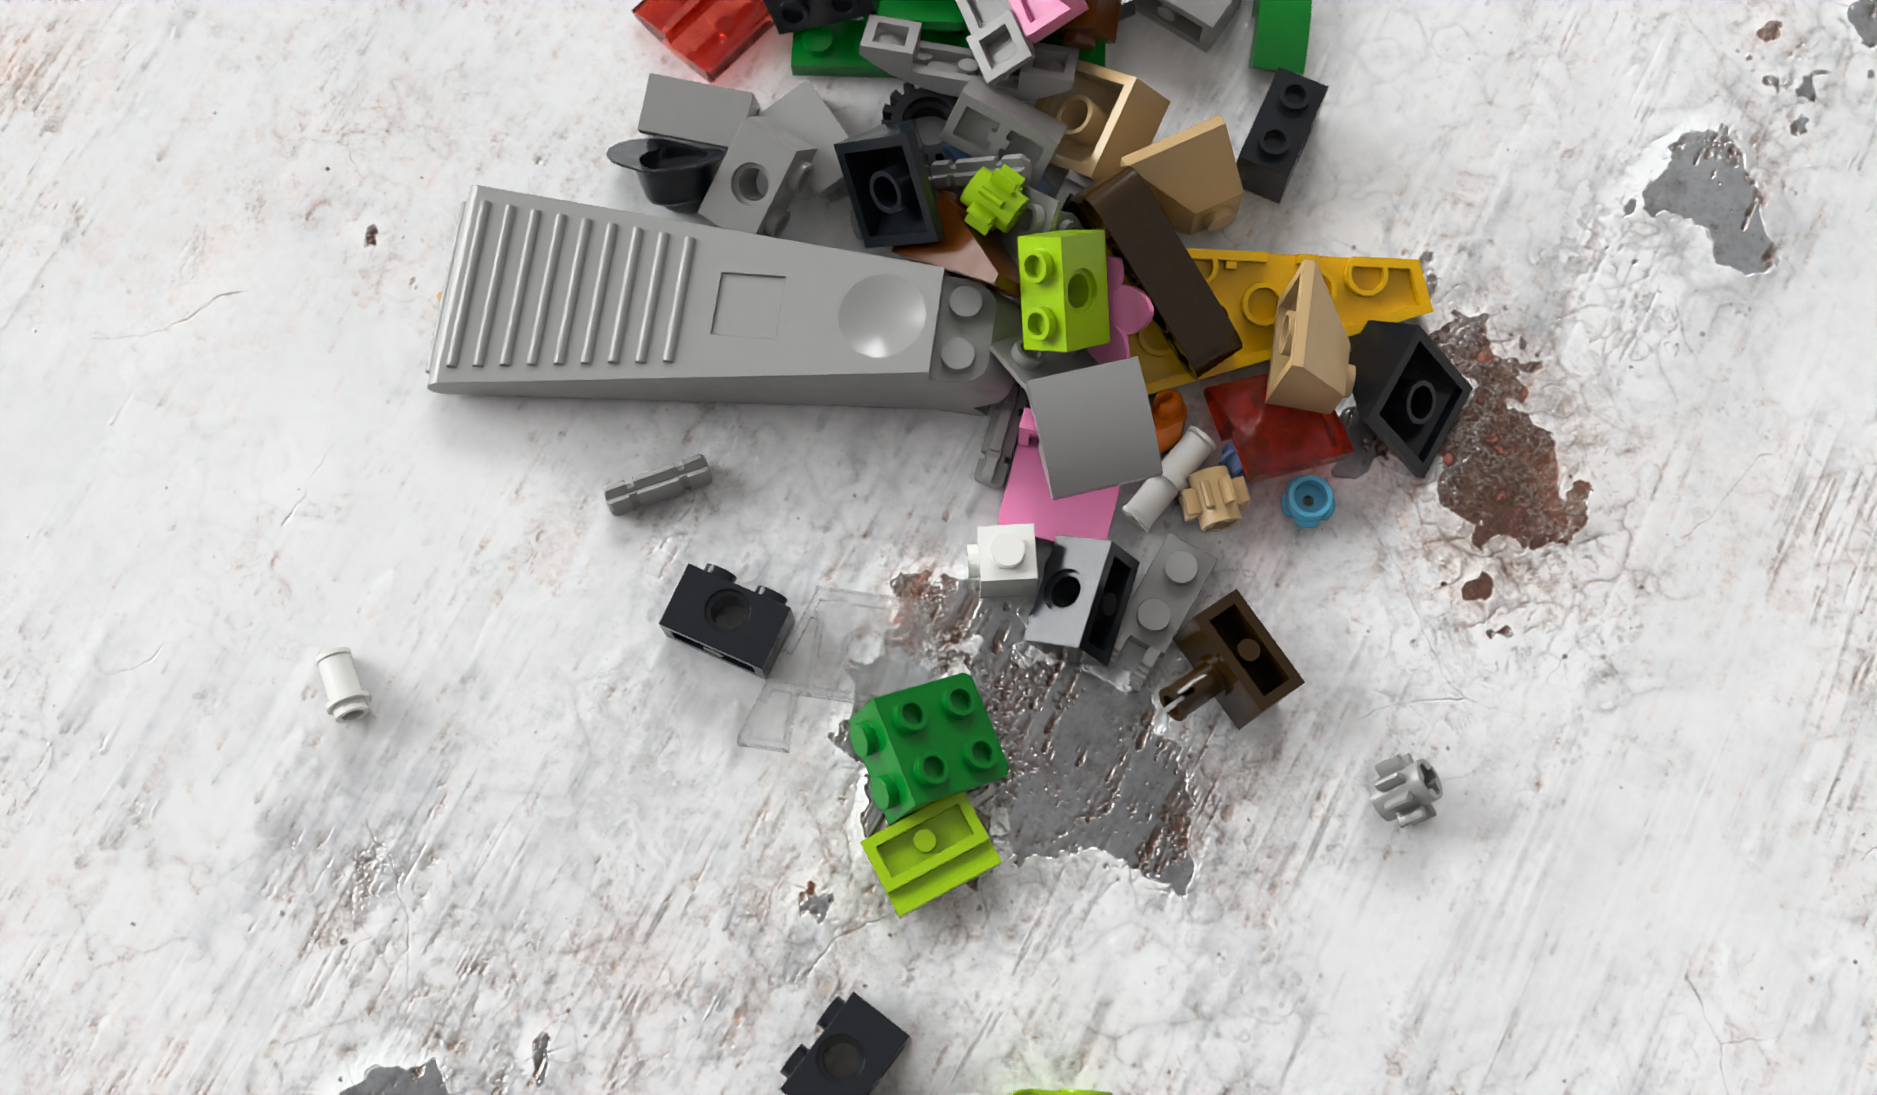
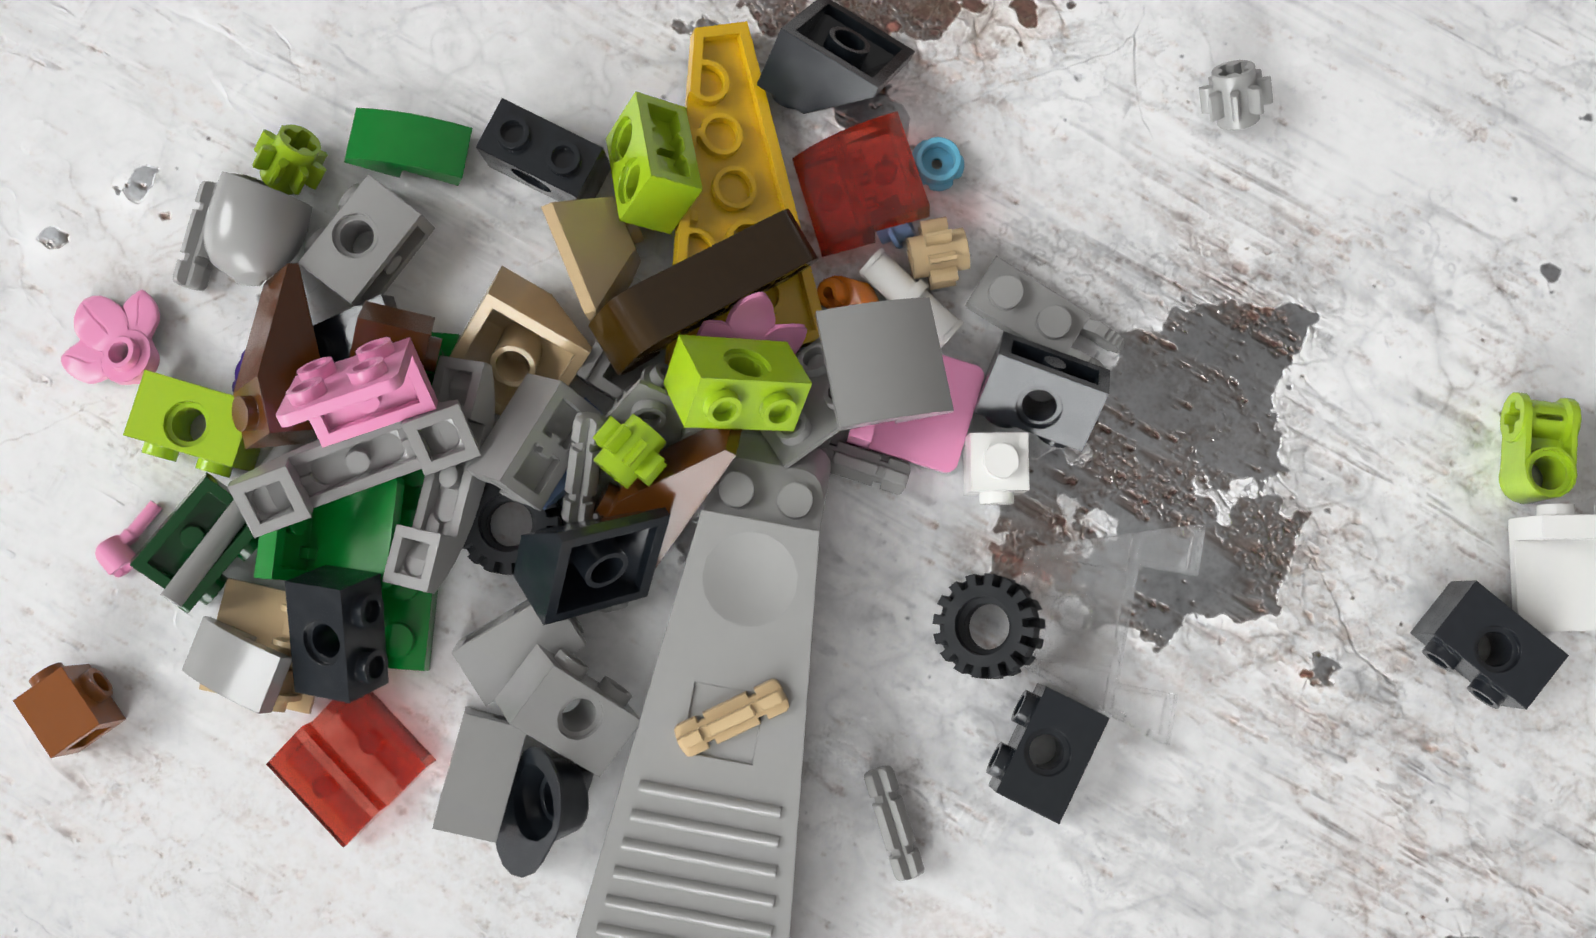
camera: 90 degrees left, 10 degrees up
green bracket [848,673,1009,826] -> none
lime plate [860,792,1002,919] -> none
dark brown brick [1159,589,1305,730] -> none
tan slope [1265,259,1356,415] -> none
none -> lime brick [606,91,703,234]
none -> tan axle [674,679,790,757]
none -> black tyre [933,573,1046,679]

